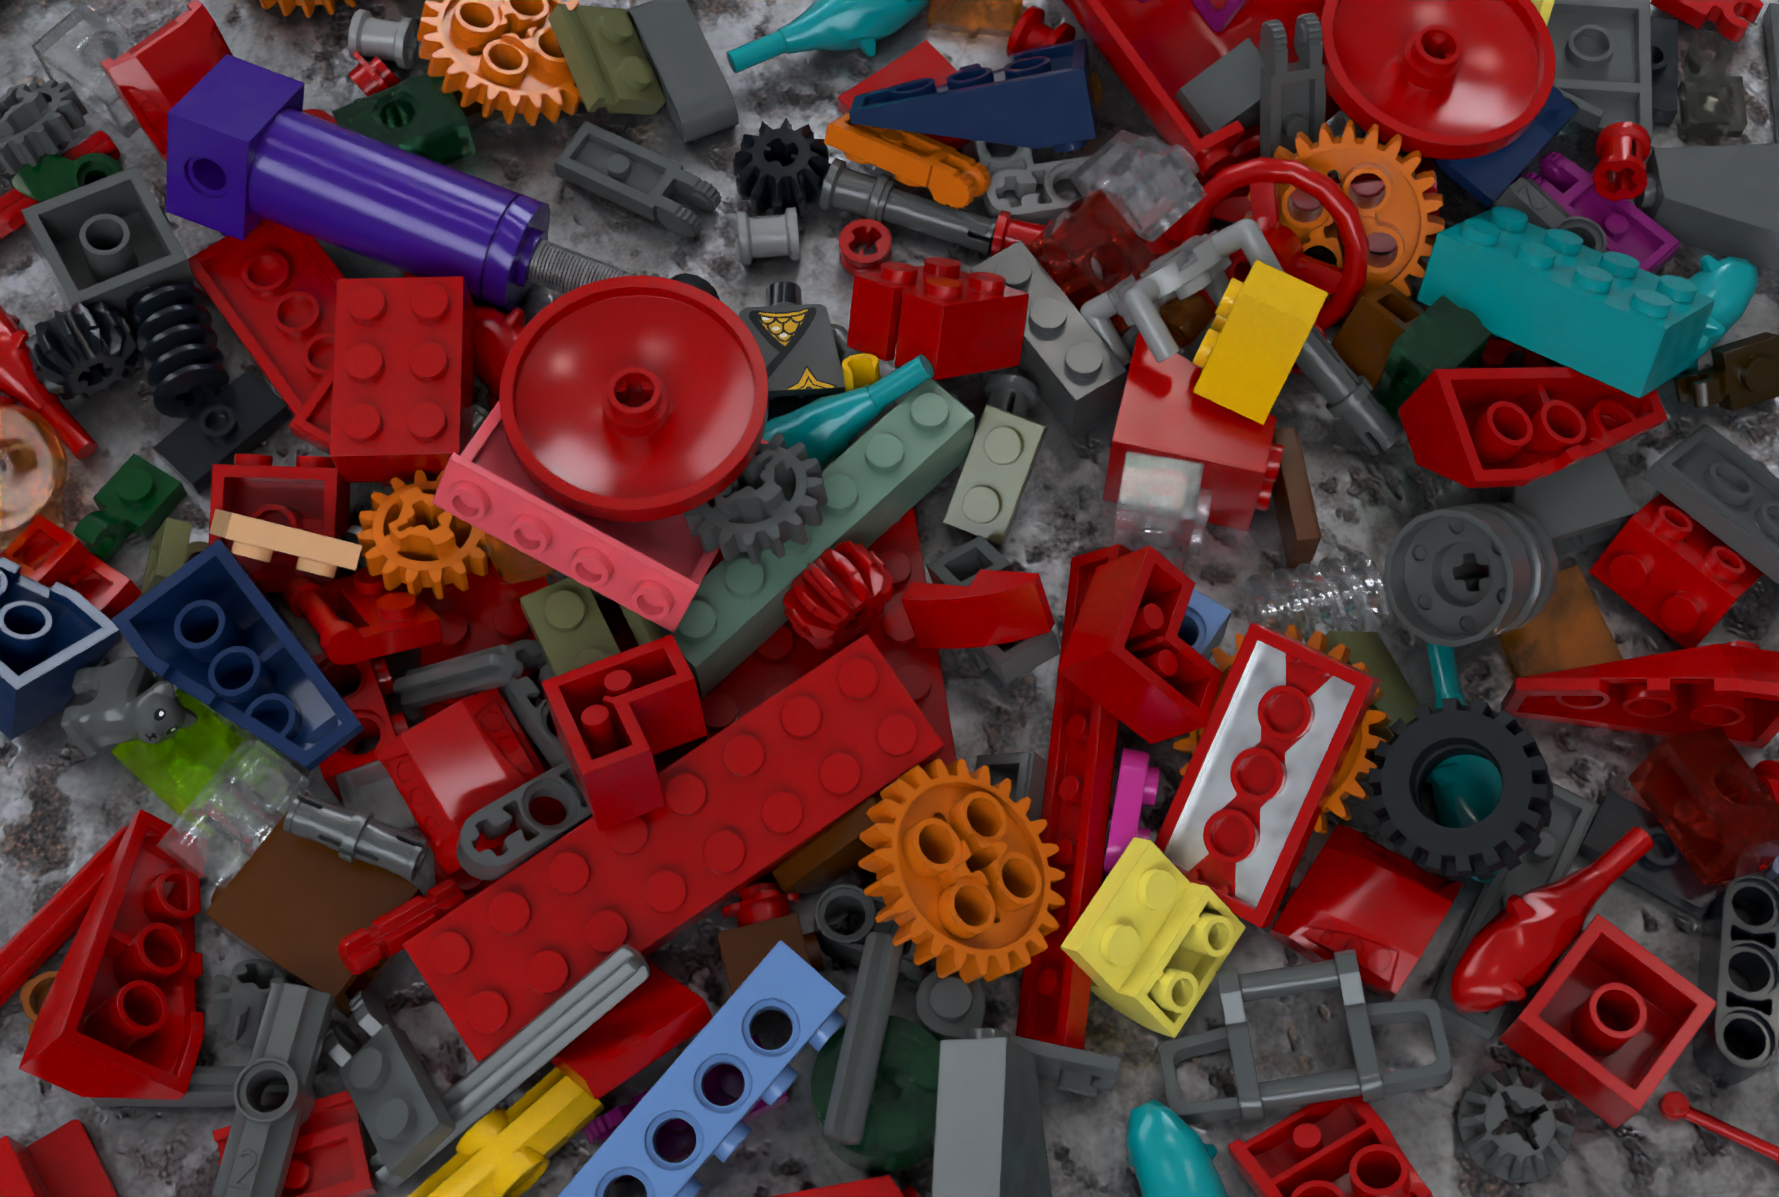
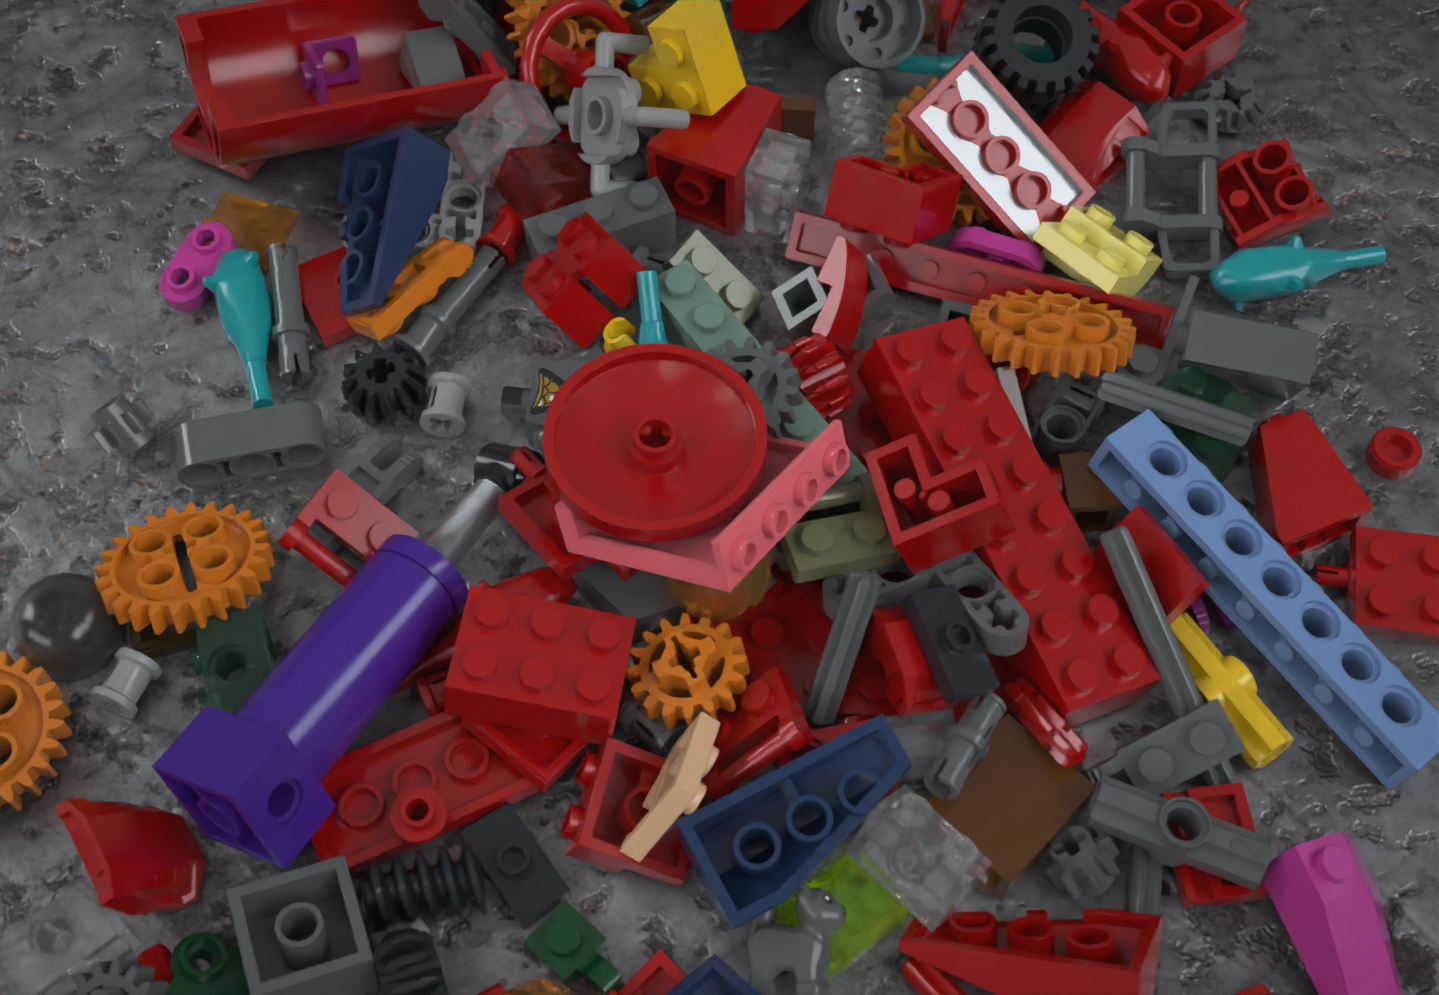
camera: 80 degrees left, 5 degrees down
olive tile [140,517,208,597] -> none
red plate [348,50,404,109] -> none
olive plate [548,3,666,115] -> none
red bush [839,219,892,277] -> none
red wheel [1006,5,1076,58] -> none
none -> dark grey pin [266,242,312,385]
none -> red plate [276,468,420,587]
none -> red plate [390,786,449,844]
none -> black plate [900,584,1000,704]

